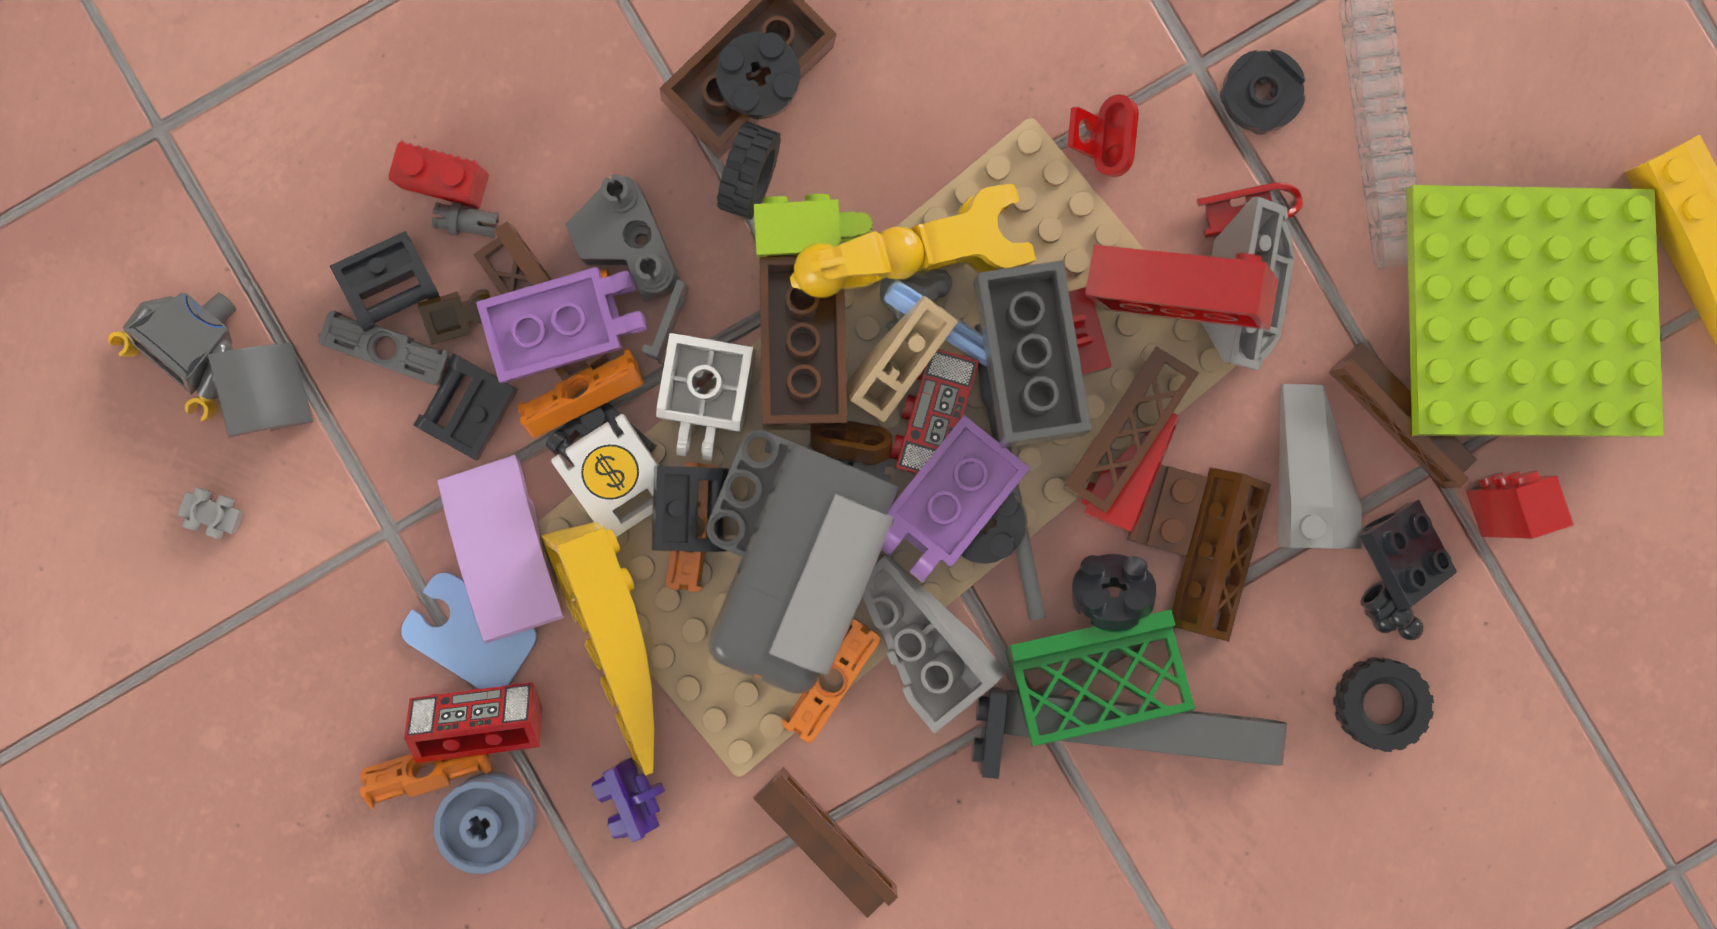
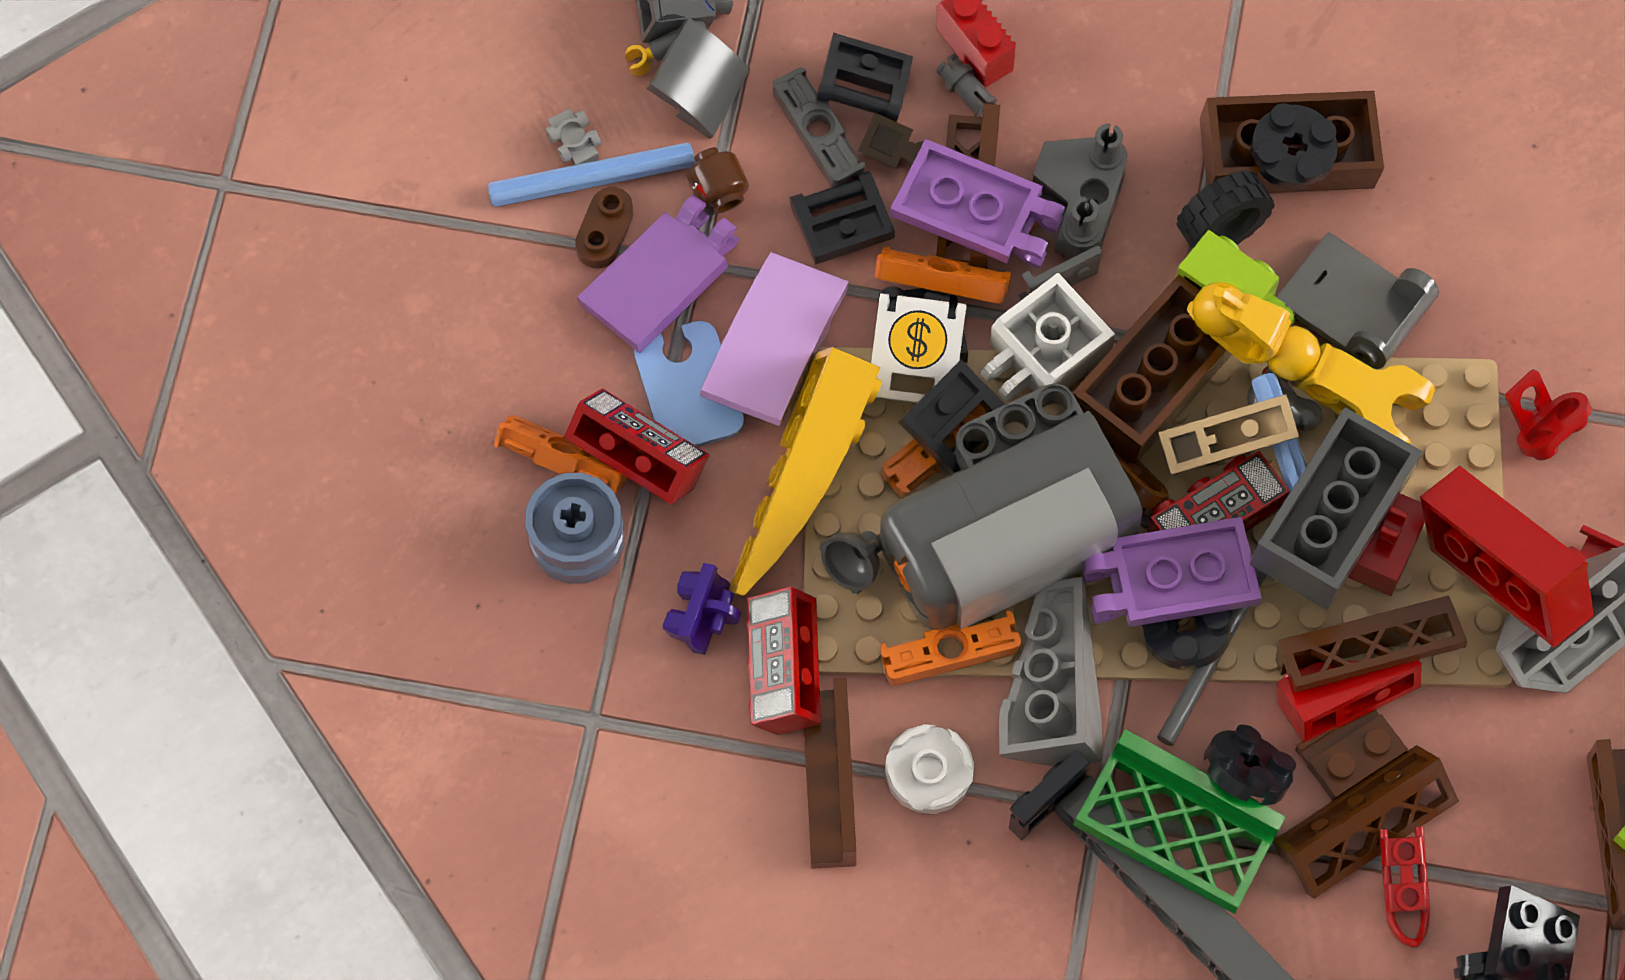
camera: 45 degrees right, 20 degrees down
light grey wedge [1277,384,1362,549] -> none
none -> light blue axle [488,143,695,207]
none -> reddish brown plate [575,187,633,268]
none -> medium lavender tile [577,194,740,353]
none -> reddish brown head [687,147,749,213]
none -> brick [746,586,821,735]
none -> dark grey piece [819,531,881,594]
none -> white tile [885,724,974,814]
none -> dark grey door [1276,232,1439,369]
none -> red piece [1379,827,1430,948]

